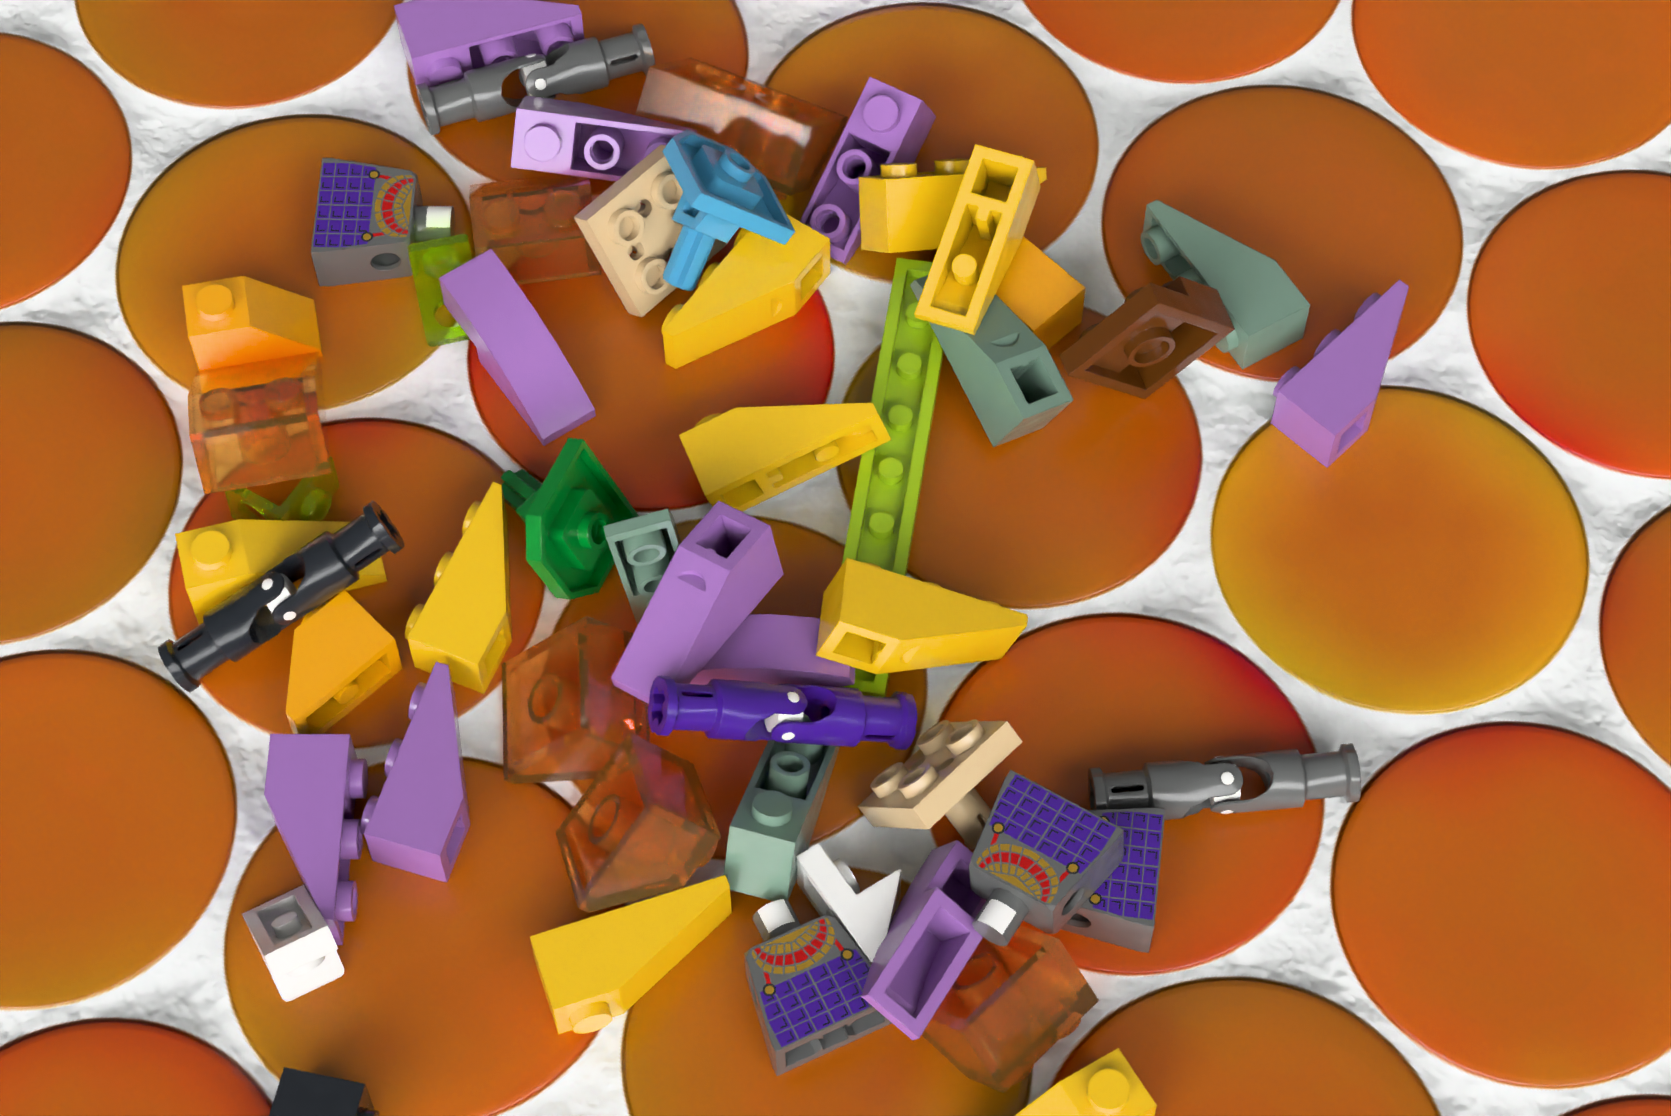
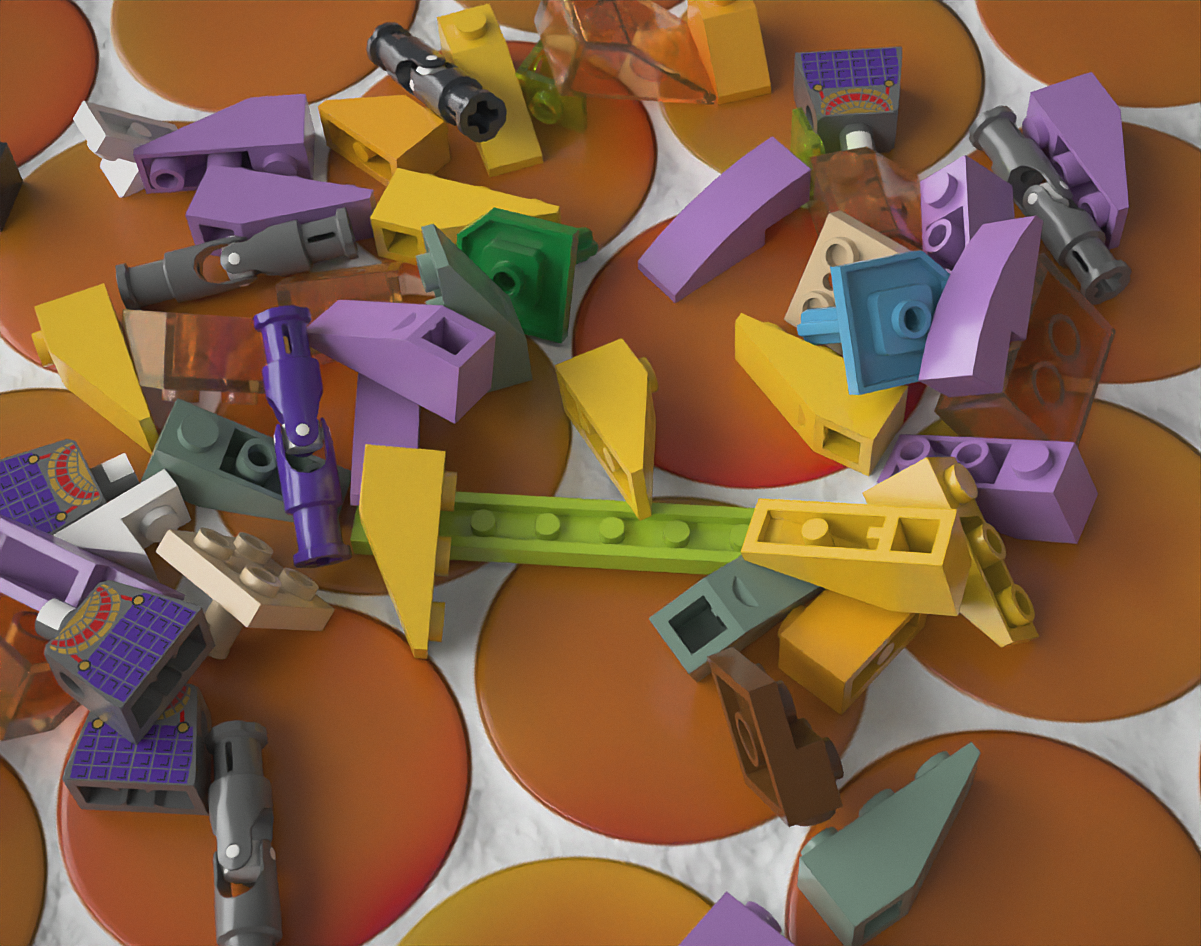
camera: 90 degrees right, 5 degrees down
none -> dark grey piece [115,207,359,316]
none -> medium lavender slope [918,216,1043,397]

